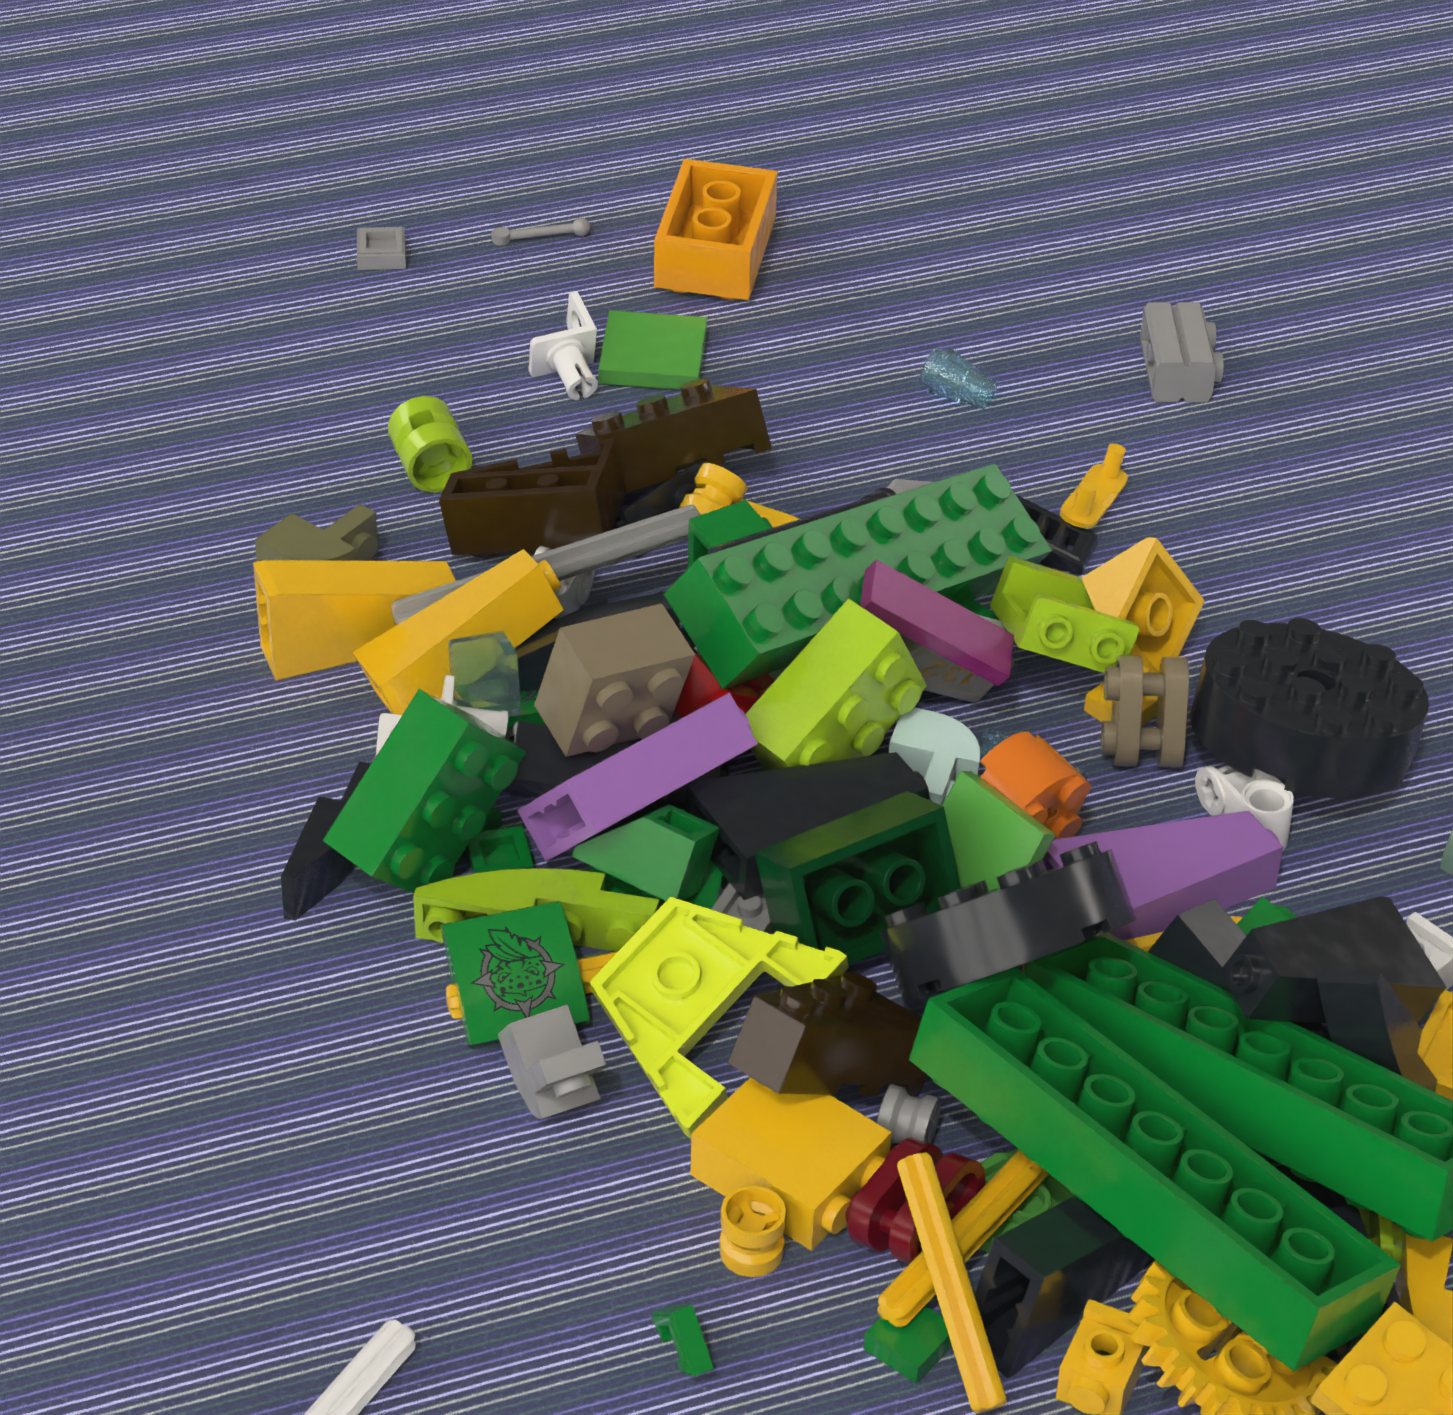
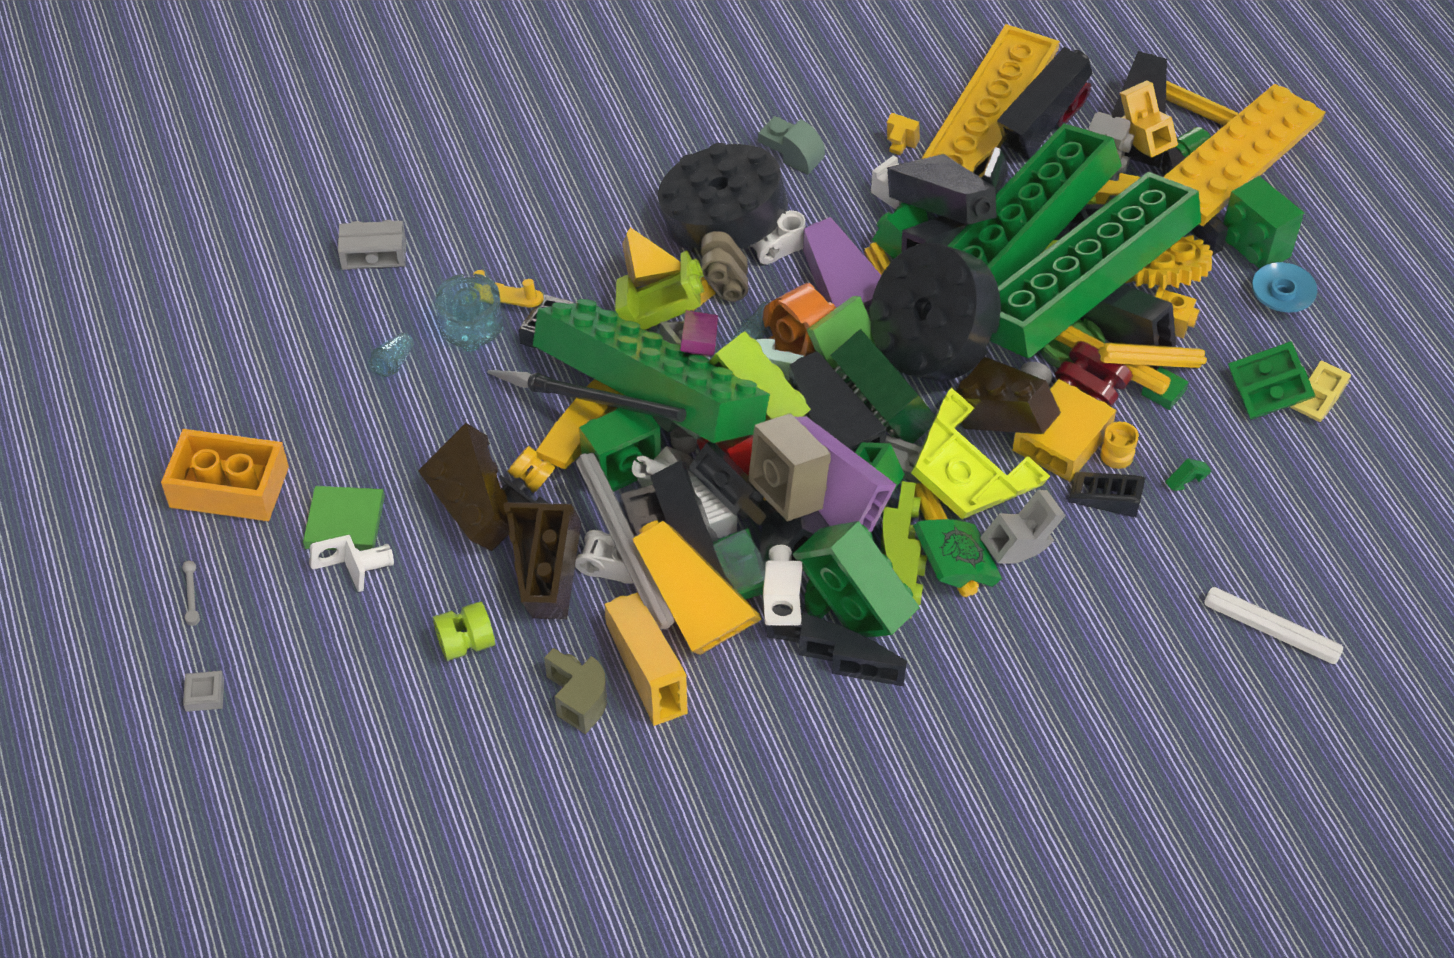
camera: 90 degrees left, 10 degrees up
none -> clear light blue brick [435,274,504,352]
none -> black slope [1068,472,1146,518]

